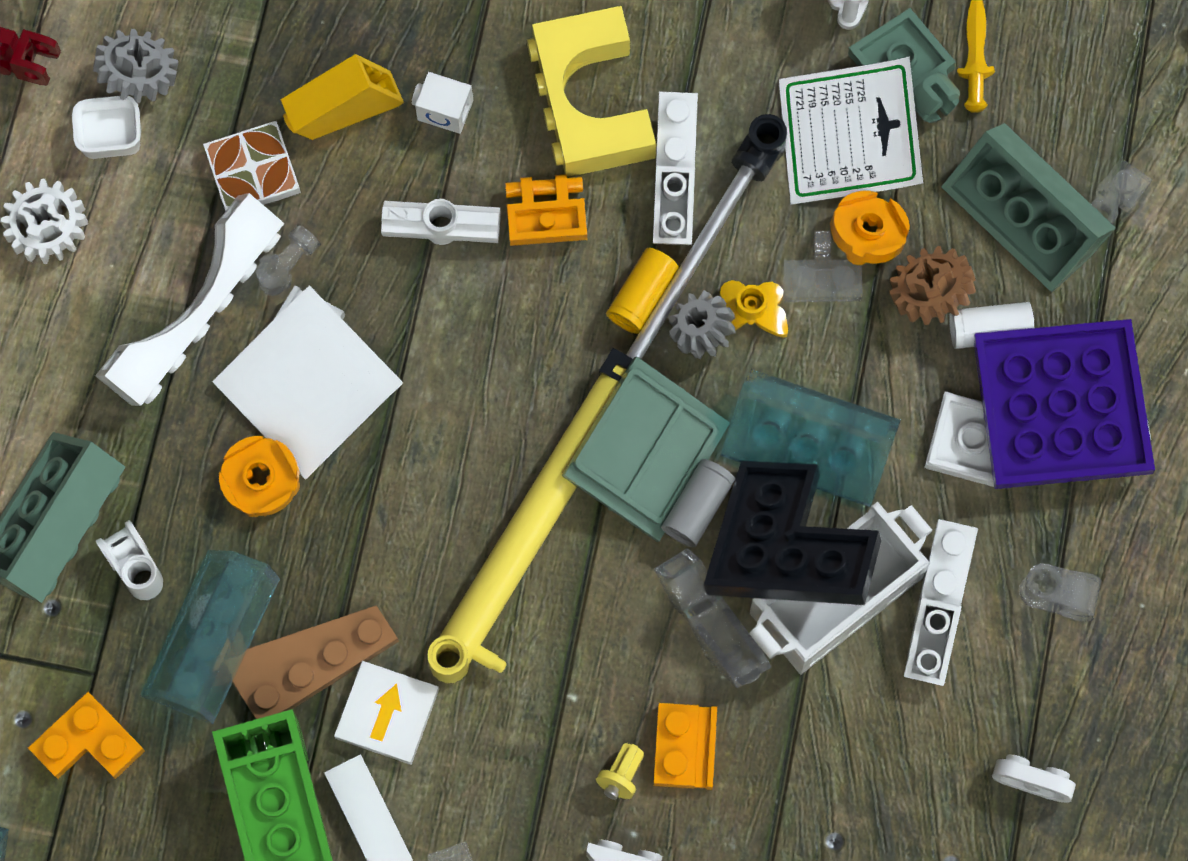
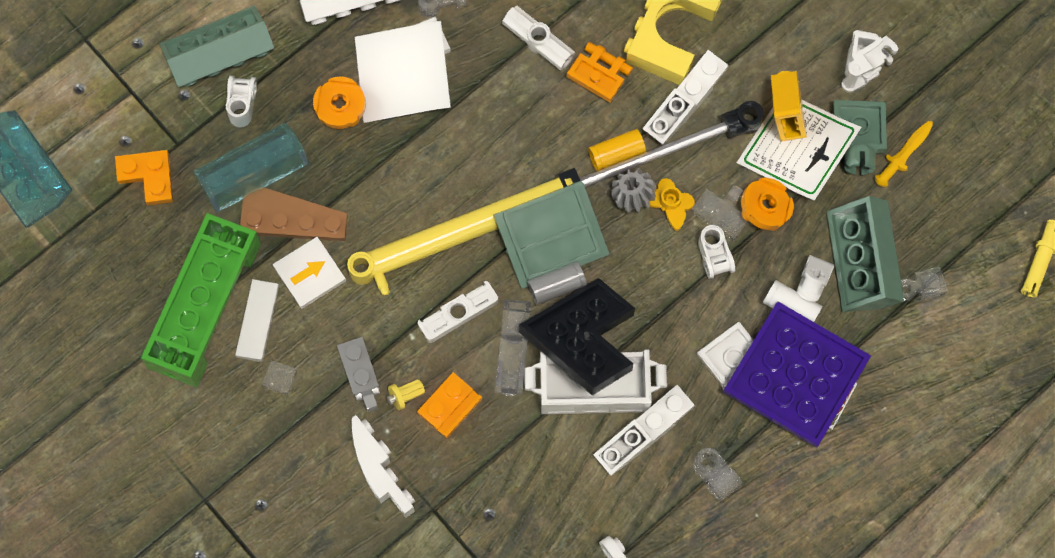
camera: 35 degrees right, 0 degrees up
clear light blue slope [721,369,901,507] -> none
medium nougat gear [890,246,976,325] -> none
none -> light grey hinge [337,337,380,413]
none -> white piece [418,281,498,343]
none -> white piece [698,225,735,279]
none -> yellow slope [771,71,807,142]
none -> white piece [797,255,834,302]

